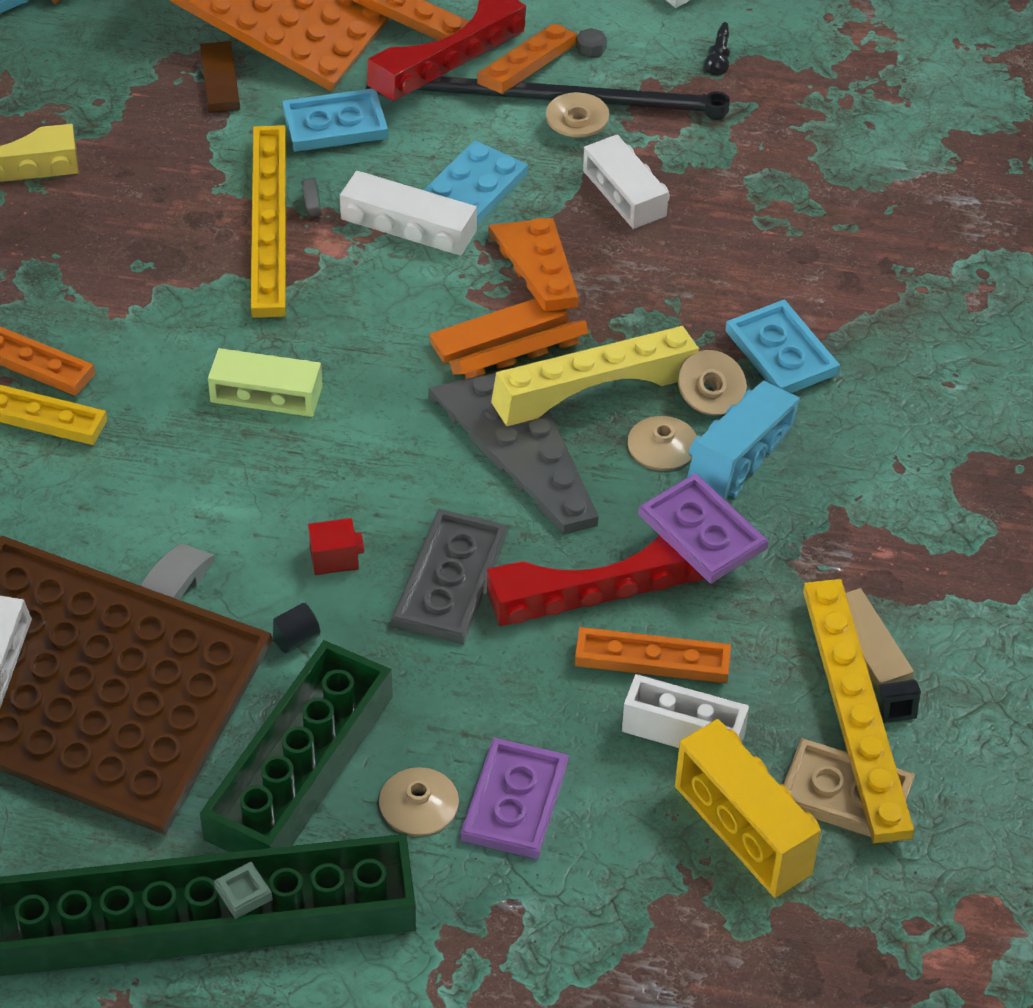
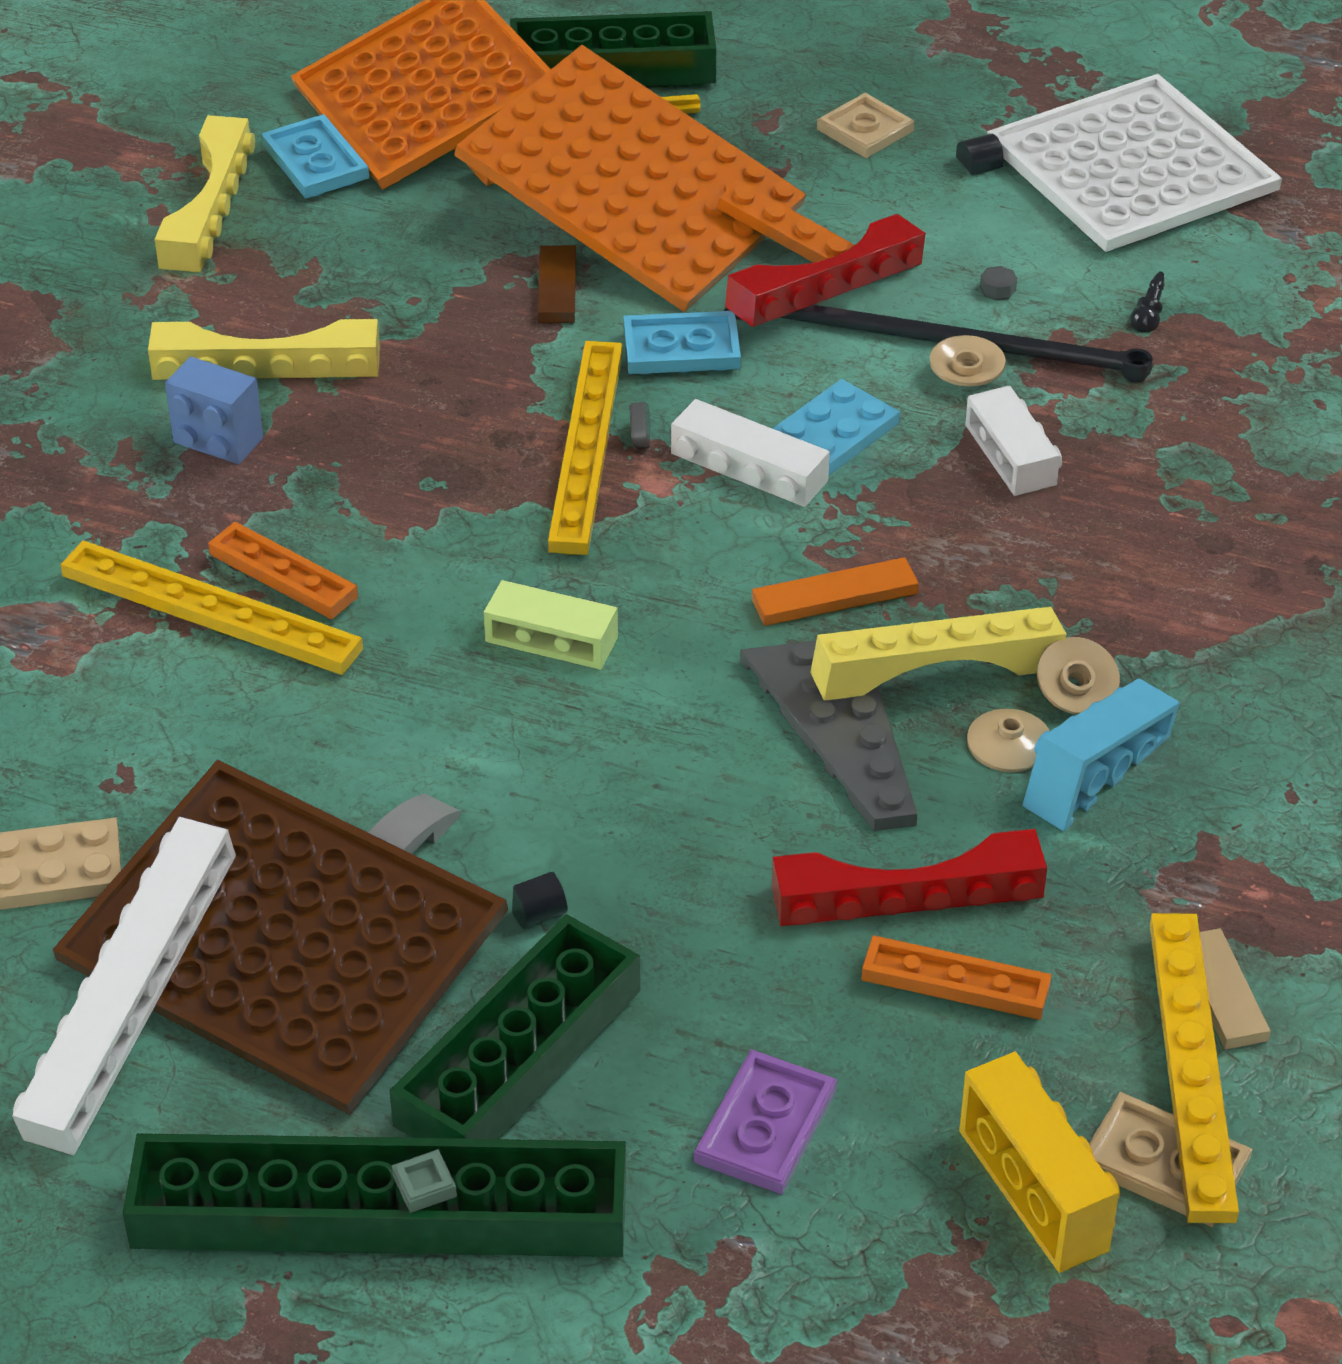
camera: 10 degrees right, 5 degrees down
red brick [308,518,364,575] -> none
tan dish [379,767,459,837] -> none
dark grey tile [392,509,508,645] -> none
orange plate [449,320,589,379] -> none
orange plate [477,24,577,94] -> none
orange wing [488,218,579,312] -> none
white brick [622,674,749,748] -> none
medium lavender tile [638,473,768,584] -> none
medium azure plate [725,299,840,393] -> none
black brick [873,679,921,723] -> none

